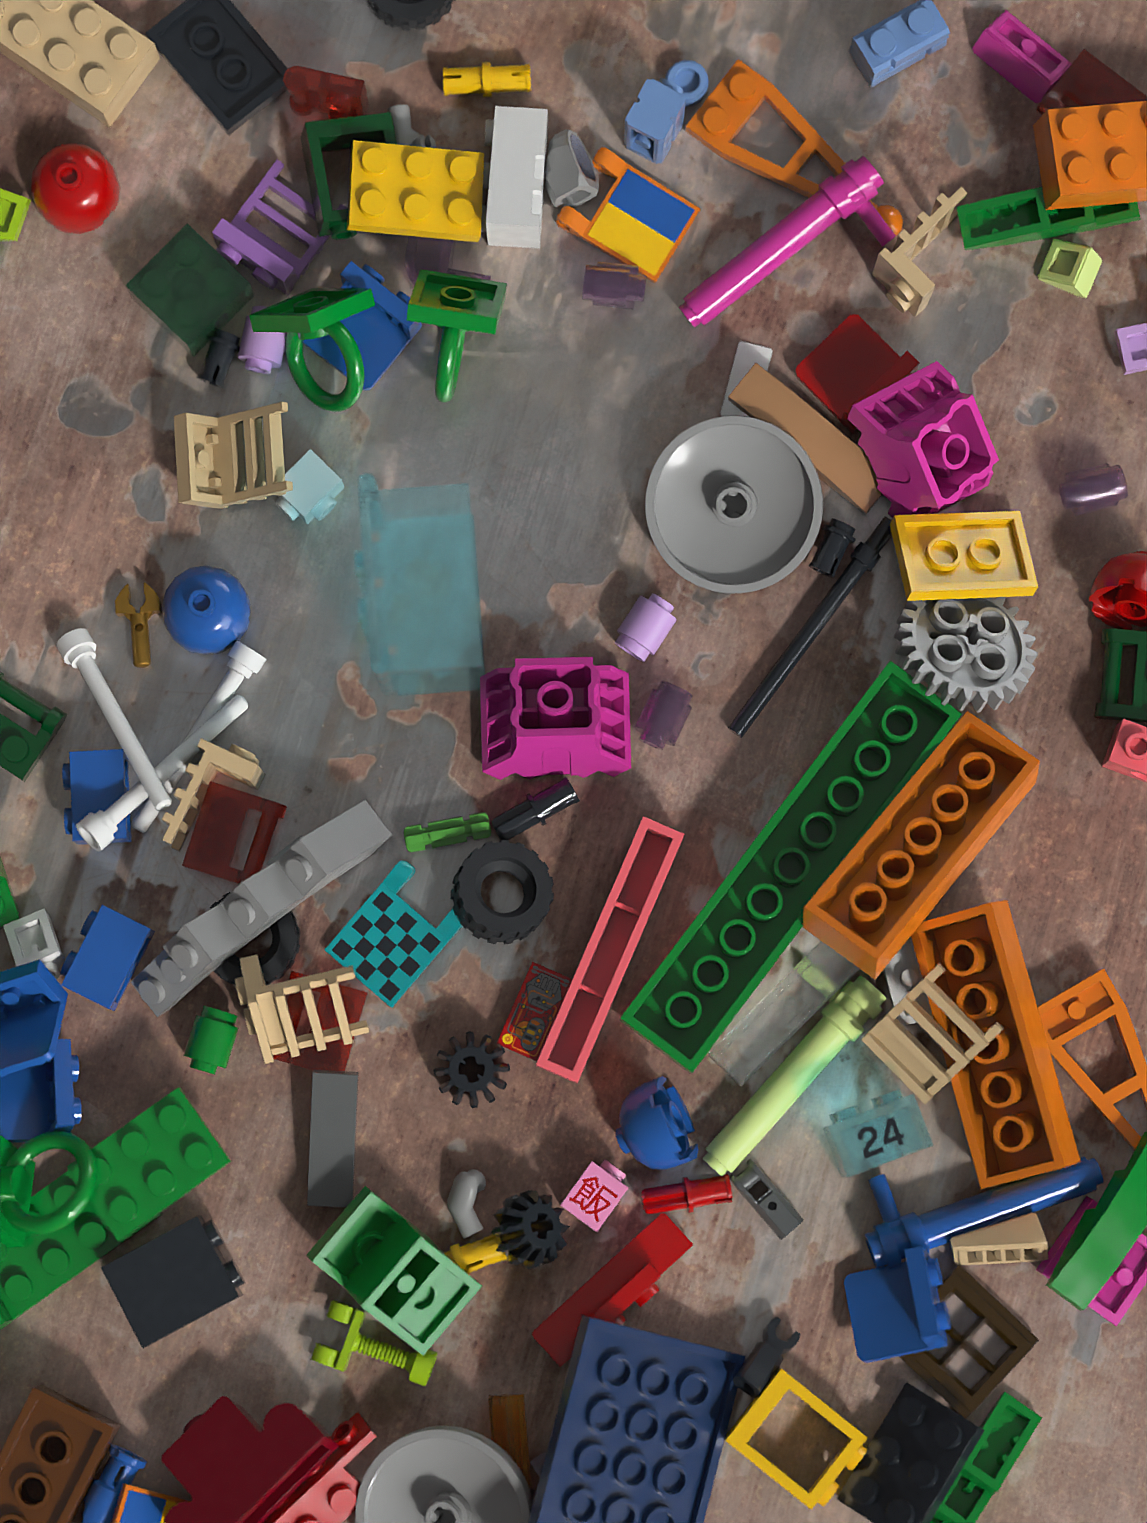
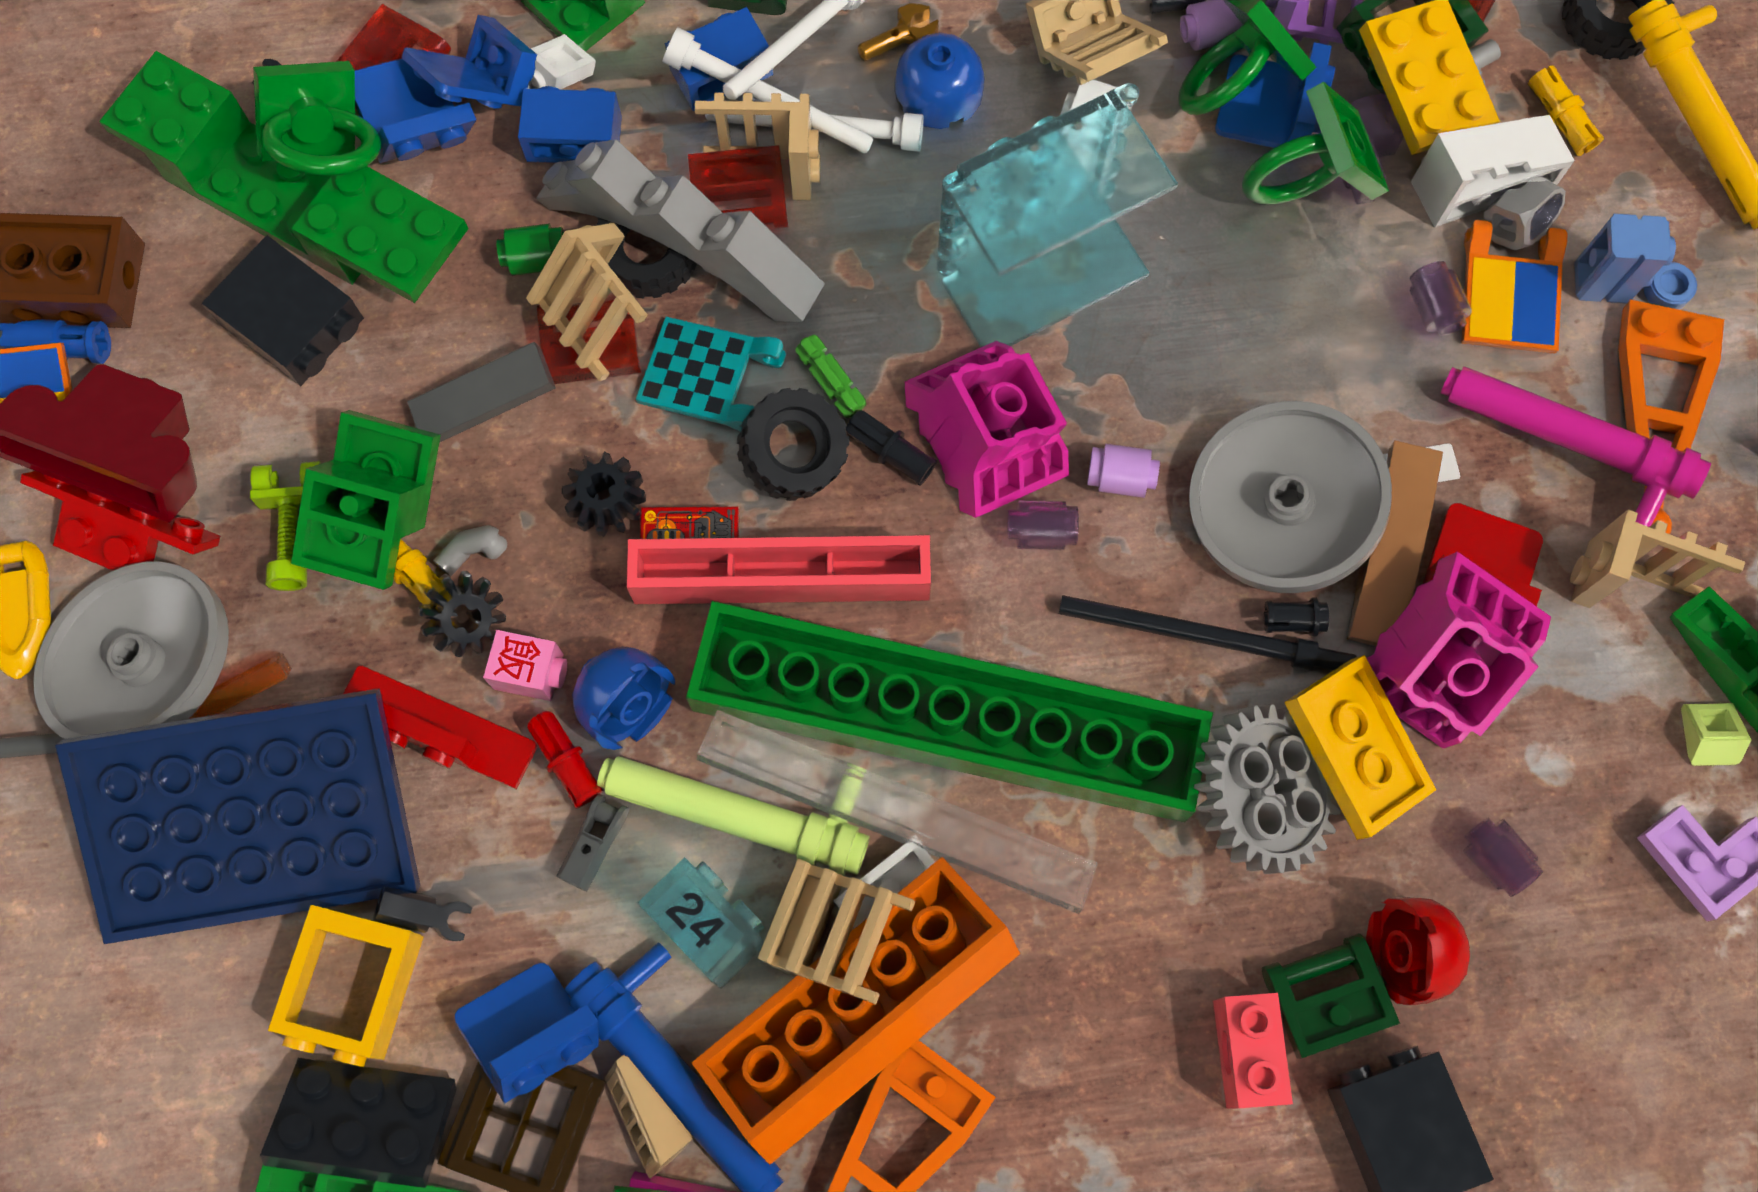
camera: 65 degrees right, 10 degrees down
orange brick [803,711,1040,979] -> none

